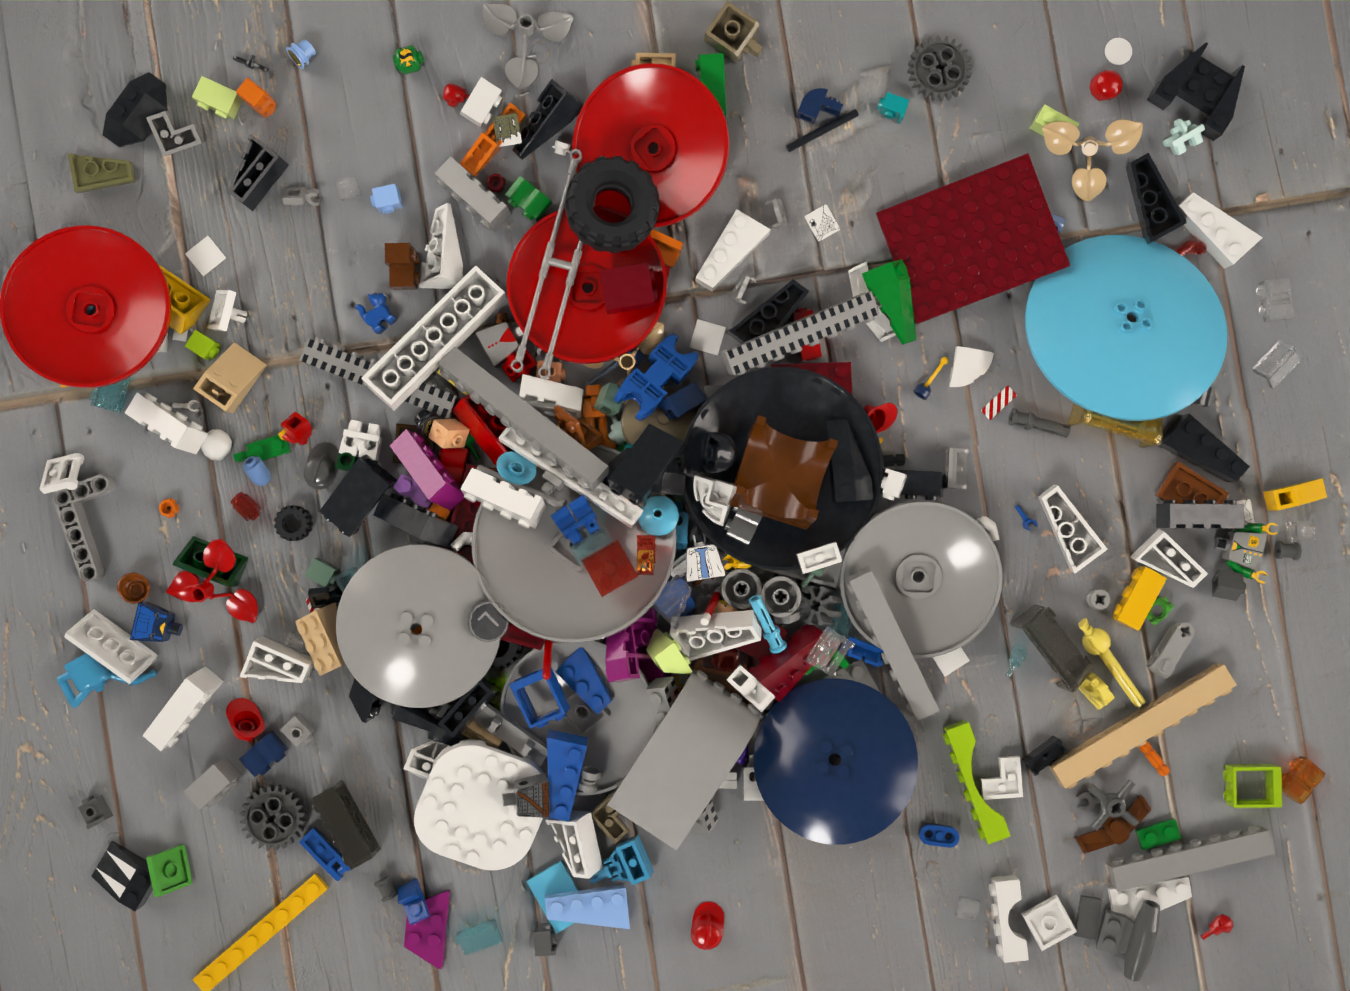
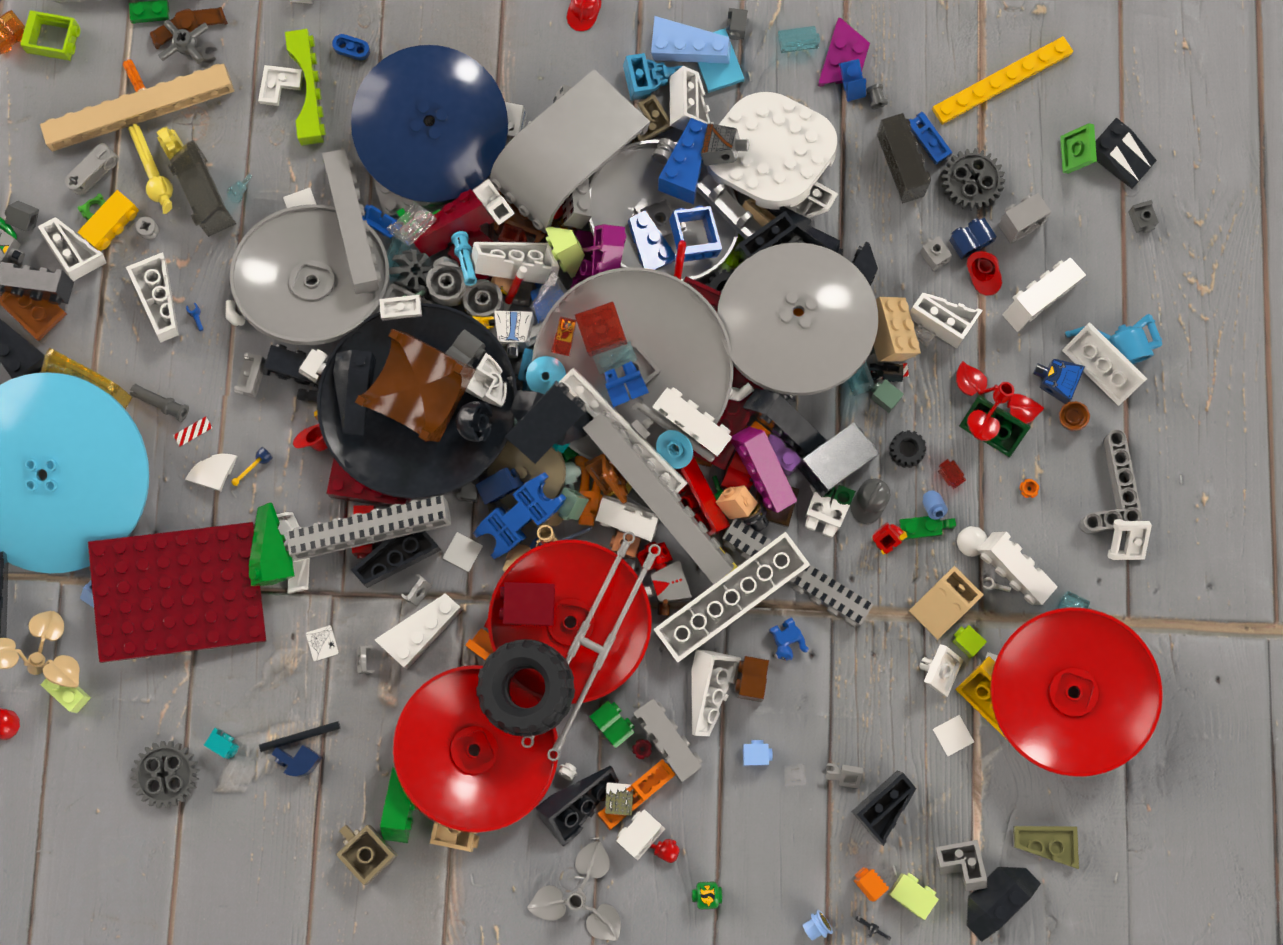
camera: 165 degrees left, 10 degrees down
black tile [468,601,509,642] -> none
black hinge [1022,736,1068,776] -> none

